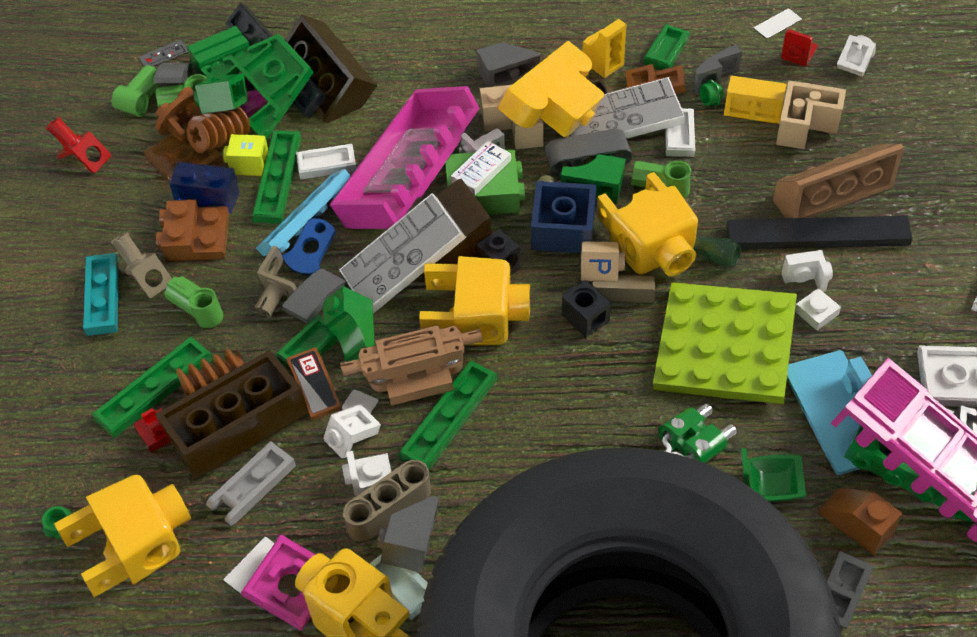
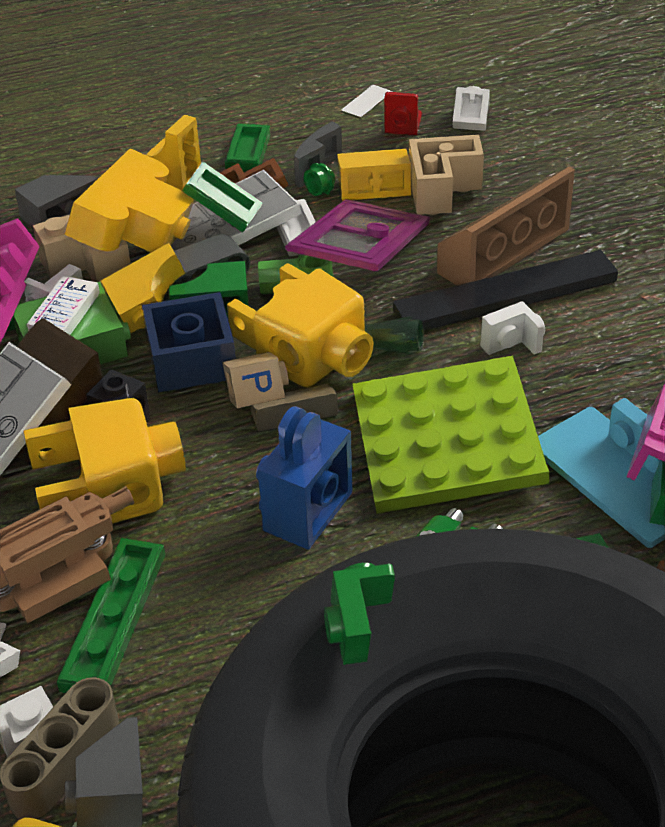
camera: 20 degrees left, 10 degrees down
black brick [562,280,611,338] -> none
white plate [795,288,841,330] -> none
none -> yellow arch [101,243,185,333]
none -> green tile [182,162,263,233]
none -> blue brick [256,406,353,550]
none -> magenta door [285,199,430,272]
none -> green bracket [324,563,395,665]

